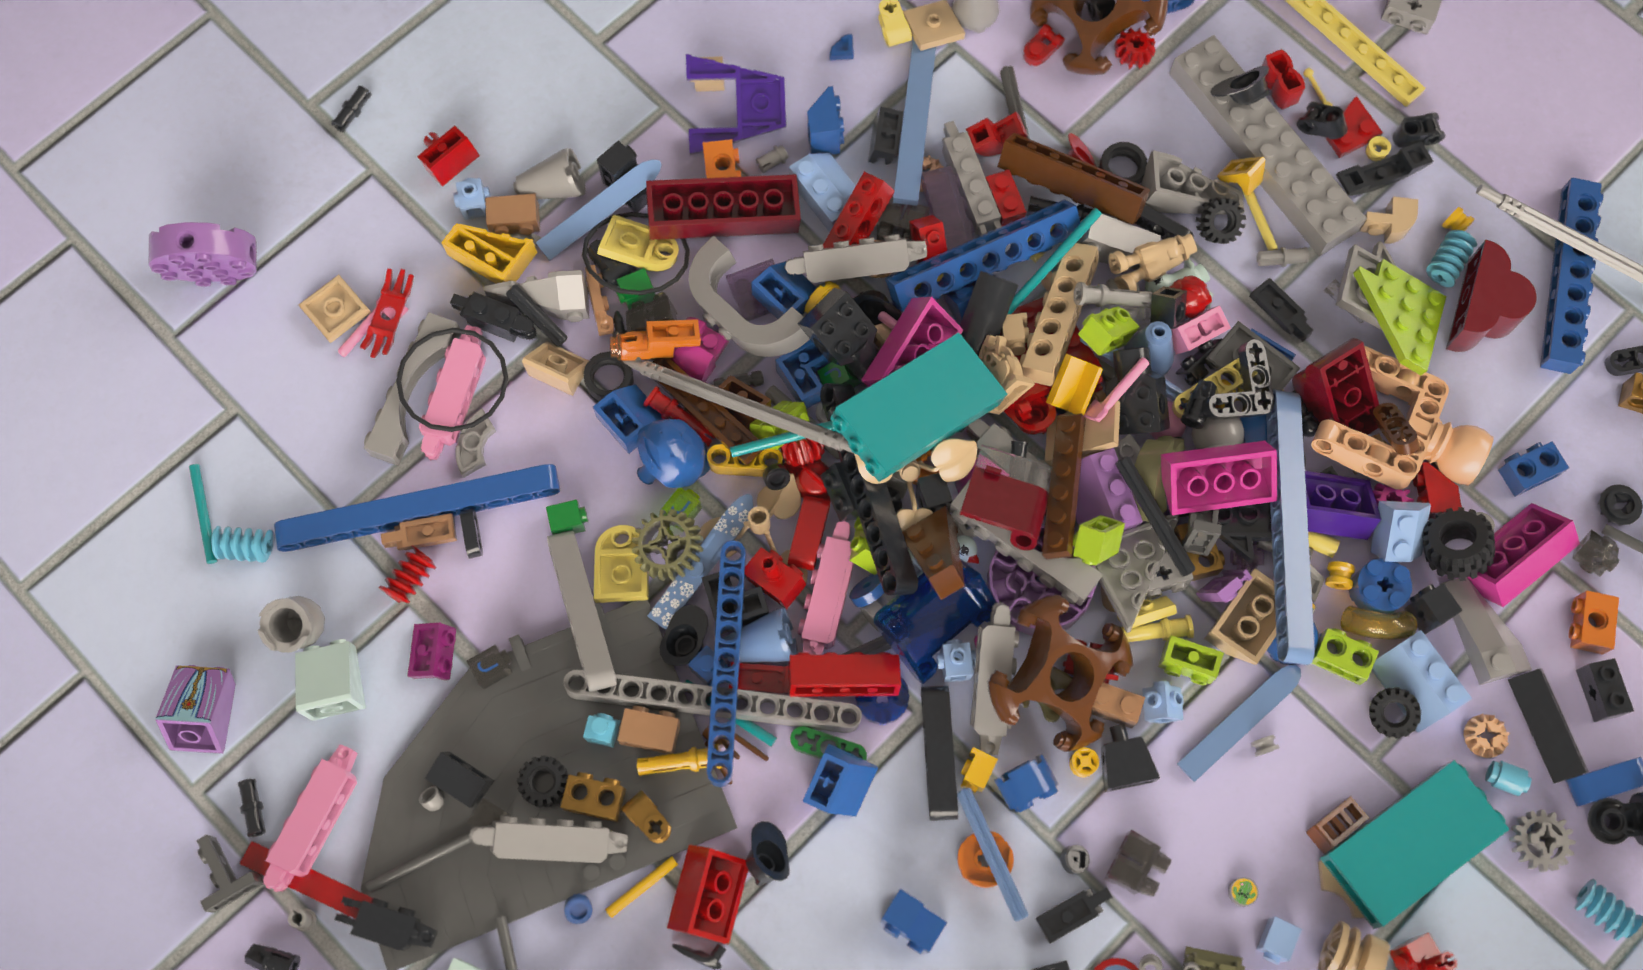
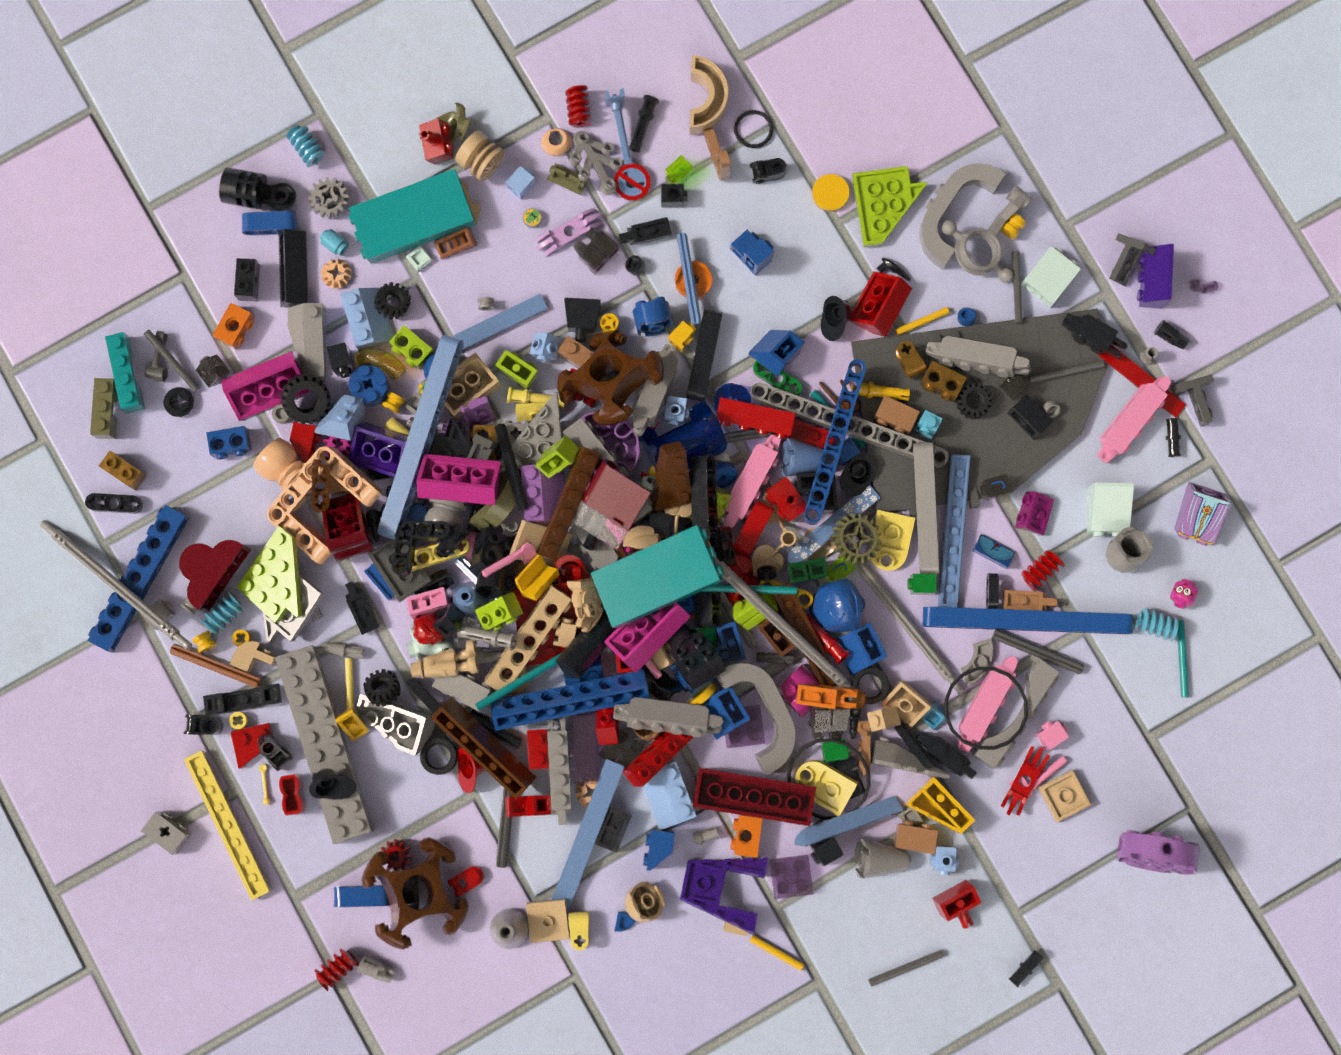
camera: 170 degrees left, 10 degrees up
none -> light grey brick [141,599,176,630]
none -> dark orange axle [170,644,261,688]
none -> yellow bush [232,630,251,647]
none -> light aqua tile [406,245,433,272]
none -> lavender piece [536,208,603,257]
none -> tan cylinder [625,881,665,923]
none -> yellow bar [749,935,804,971]
none -> clear purple plate [769,854,814,899]
none -> dark green hips [786,557,828,584]
none -> light grey axle [834,539,964,694]
none -> tan brick [867,706,901,732]
none -> dark grey bar [868,950,944,987]
none -> dark azure slope [920,701,949,730]
none -> medium blue tile [938,454,971,608]
none -> slope [972,534,1015,569]
none -> dark grey axle [992,629,1084,674]
none -> bright pink brick [1035,720,1069,750]
none -> dark pink head [1170,579,1199,609]

